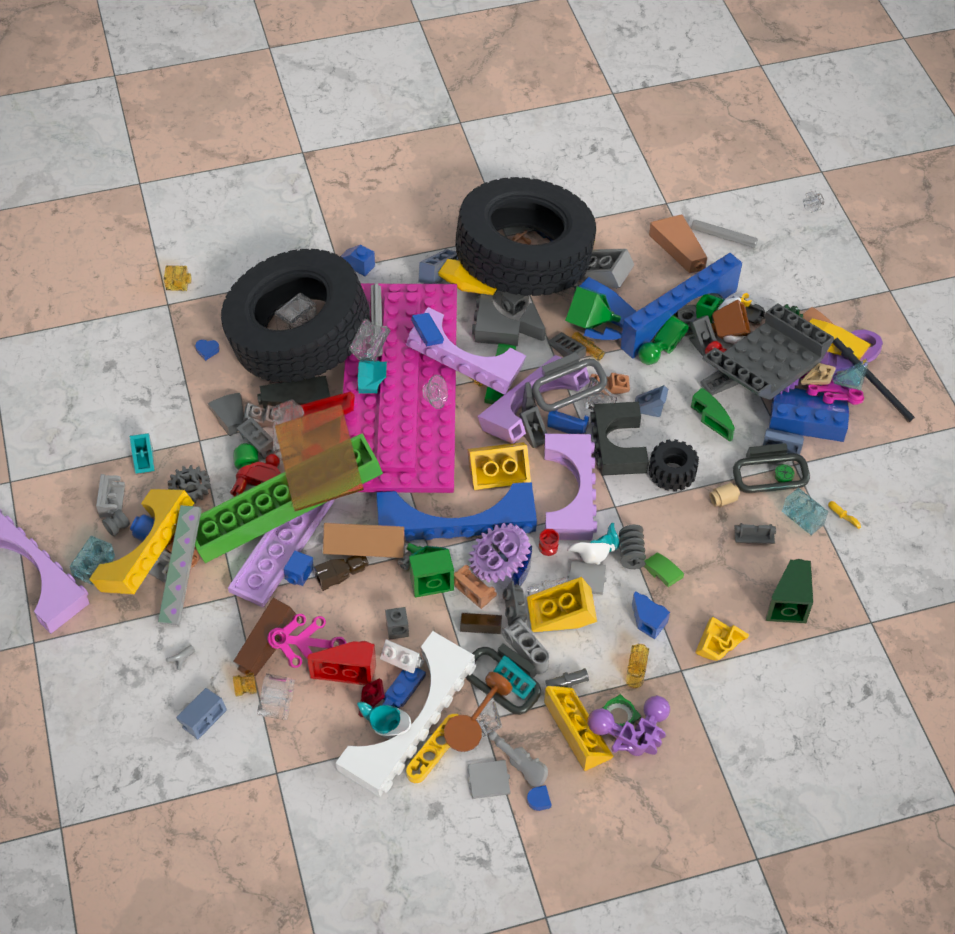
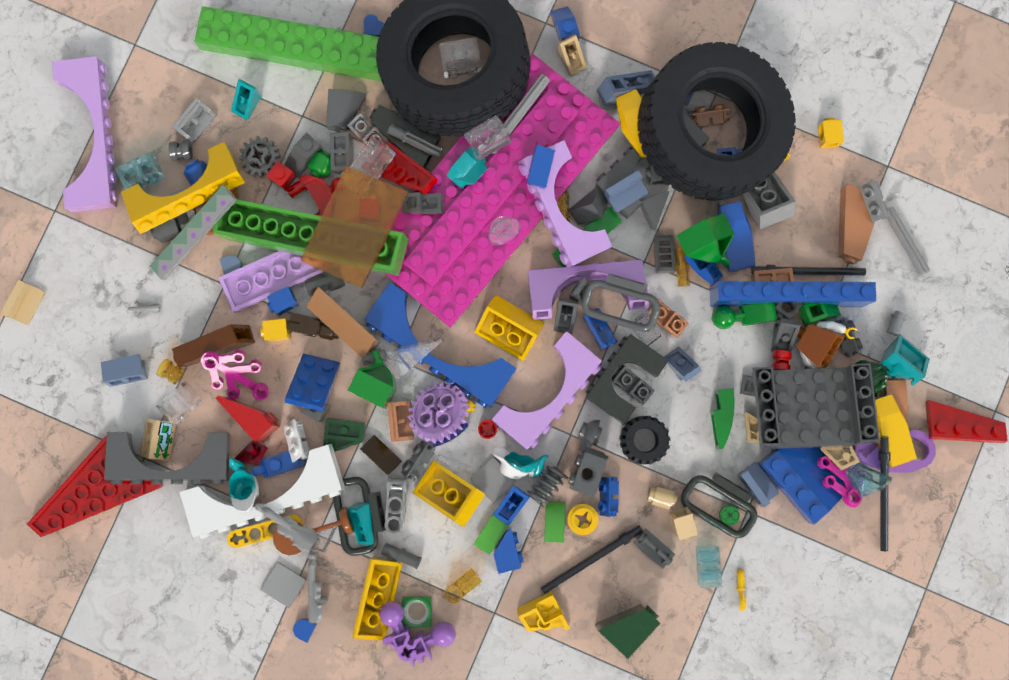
camera: 40 degrees right, 30 degrees up
none -> tan panel [0,280,46,325]
none -> red wing [26,435,164,537]
none -> dark grey arch [104,432,230,485]
none -> panel [139,418,176,461]
none -> dark grey brick [151,217,181,243]
none -> bright green brick [194,6,382,82]
none -> sand blue tile [220,255,242,275]
none -> light grey piece [255,503,317,551]
none -> yellow brick [260,319,291,342]
none -> red brick [266,160,297,192]
none -> dark grey slope [284,133,323,178]
none -> blue plate [285,353,340,412]
none -> dark grey piece [304,267,345,297]
none -> dark green wing [323,418,365,452]
none -> clear slope [383,337,444,380]
none -> dark grey axle [387,122,442,158]
none -> dark grey slope [402,192,444,214]
none -> bright green slope [473,510,508,555]
none -> blue slope [493,485,530,526]
none -> black bar [540,525,643,594]
none -> tan slope [557,34,587,76]
none -> yellow gear [567,504,598,535]
none -> dark grey brick [568,420,608,497]
none -> dark grey slope [569,186,608,225]
none -> blue hinge [598,477,619,517]
none -> sand blue panel [604,170,648,213]
none -> dark grey slope [612,365,655,405]
none -> tan brick [669,507,698,541]
none -> tan piece [744,412,760,444]
none -> yellow brick [817,118,844,148]
none -> light grey hinge [860,180,890,223]
none -> teal brick [880,334,930,386]
none -> light grey pin [887,311,907,336]
none -> red wing [925,400,1008,444]

